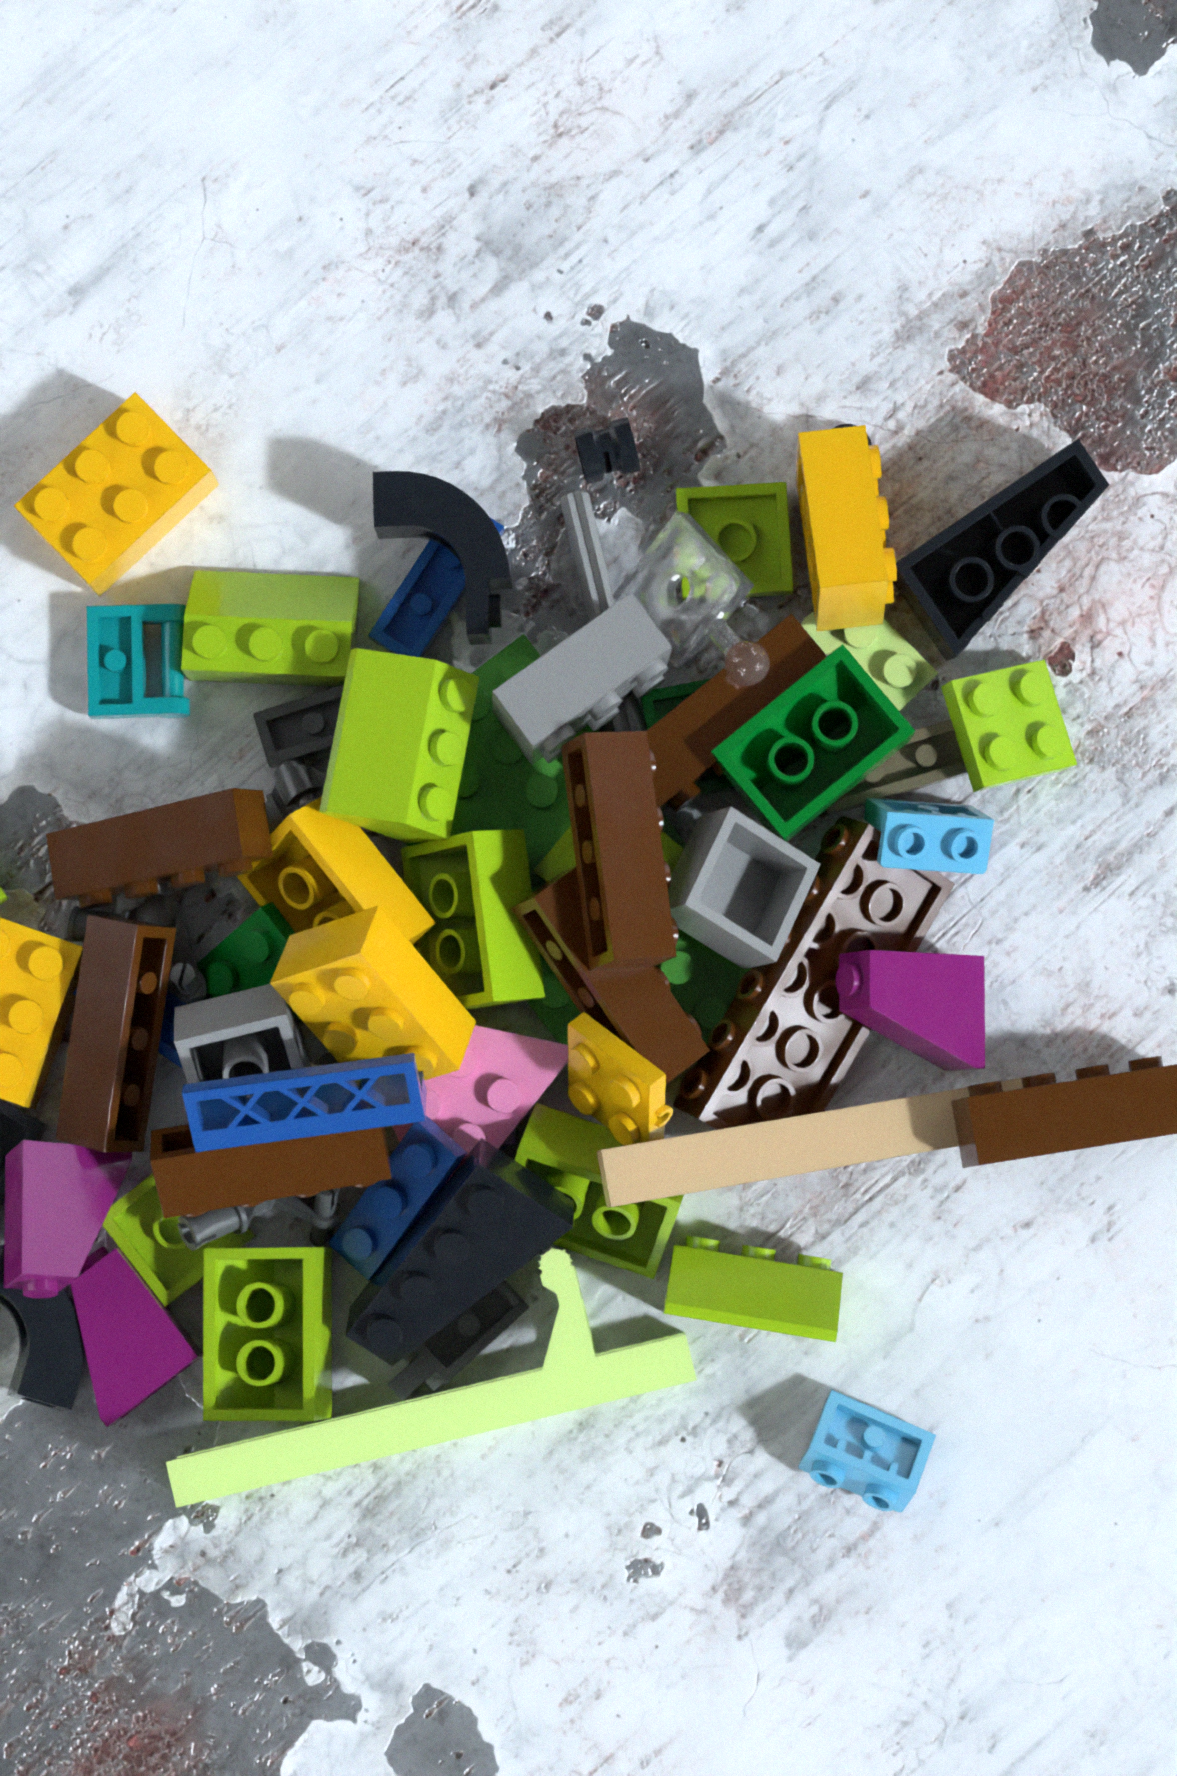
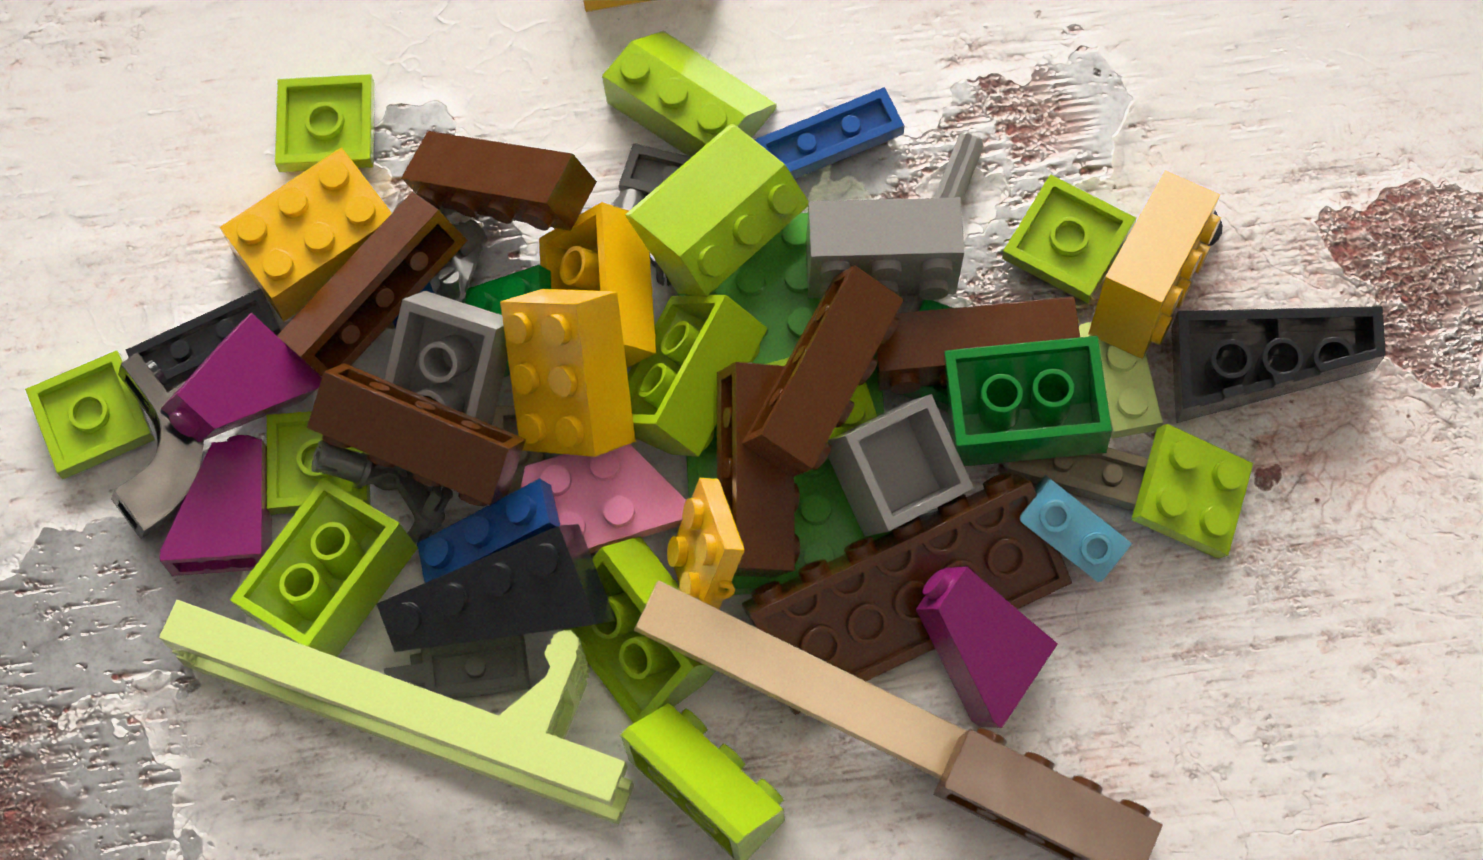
camera: 35 degrees right, 15 degrees down
teal plate [86,604,190,719] -> none
blue fence [182,1053,427,1152] -> none
black arch [373,471,513,645] -> none
black wheel [573,417,640,484] -> none
clear plate [612,511,770,686] -> none

